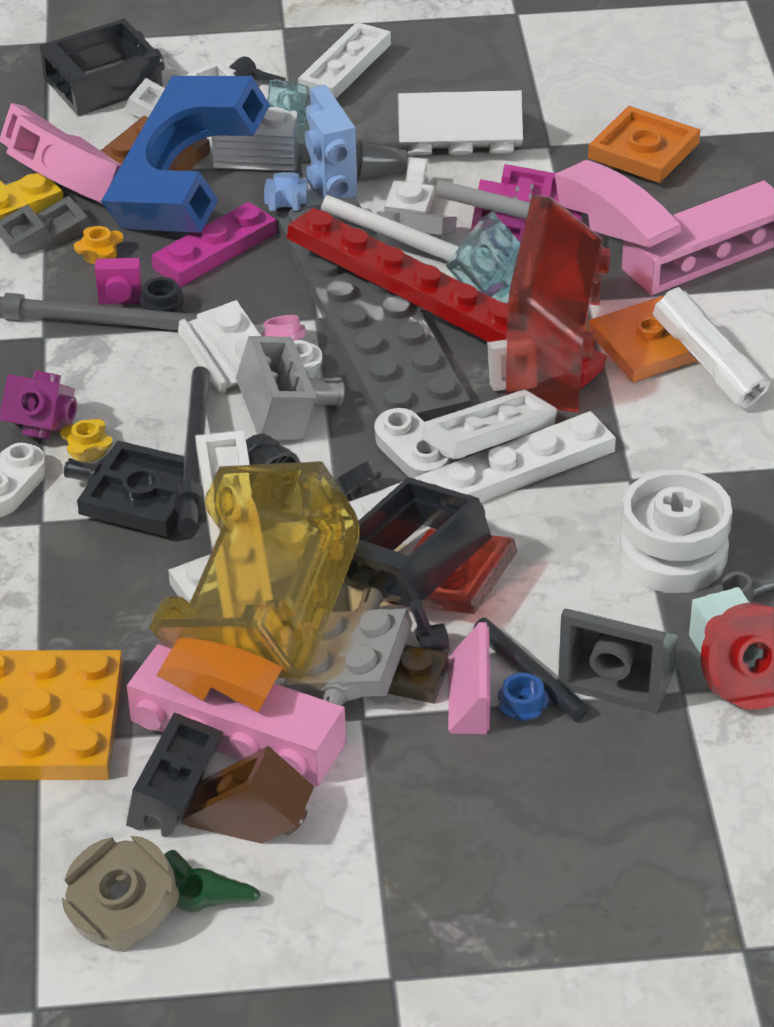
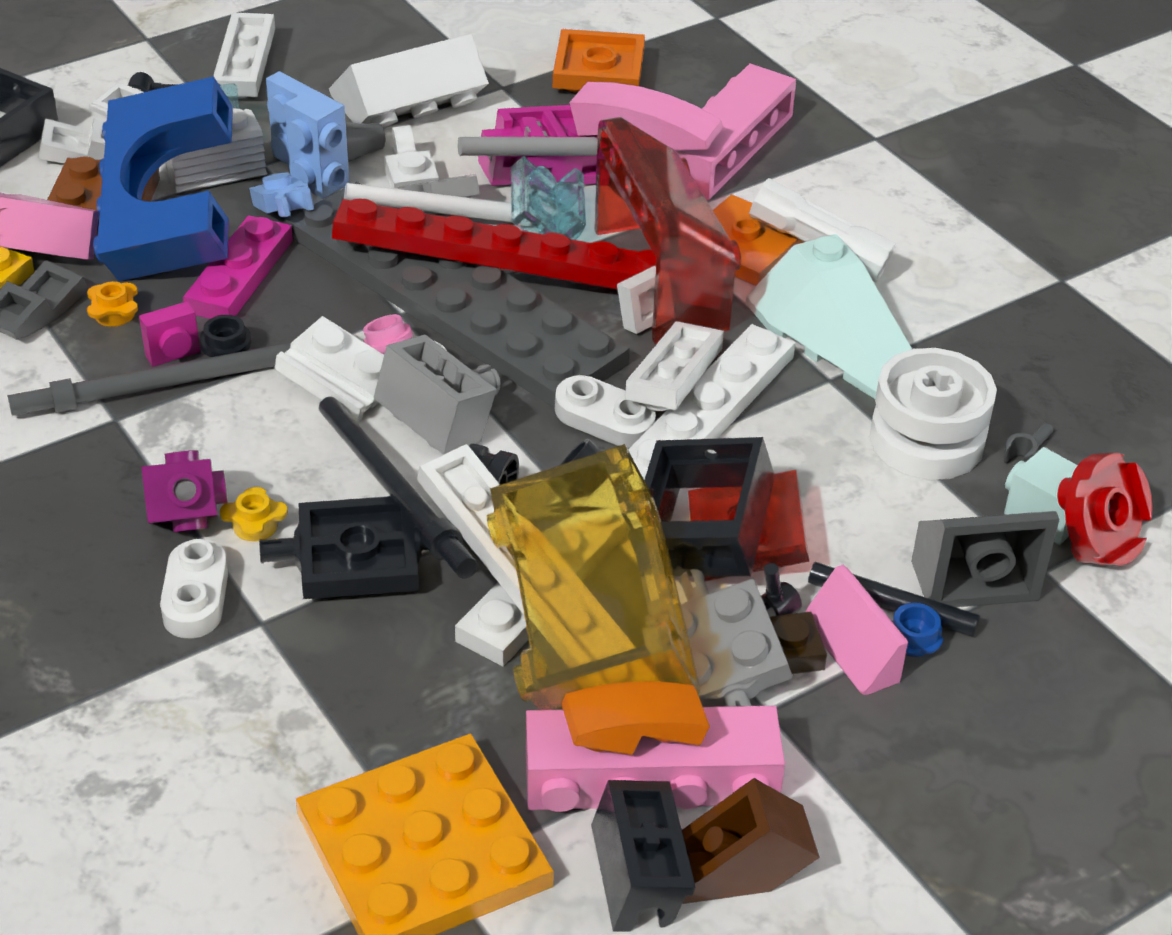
camera: 30 degrees left, 0 degrees up
none -> light aqua wedge [746,234,912,399]

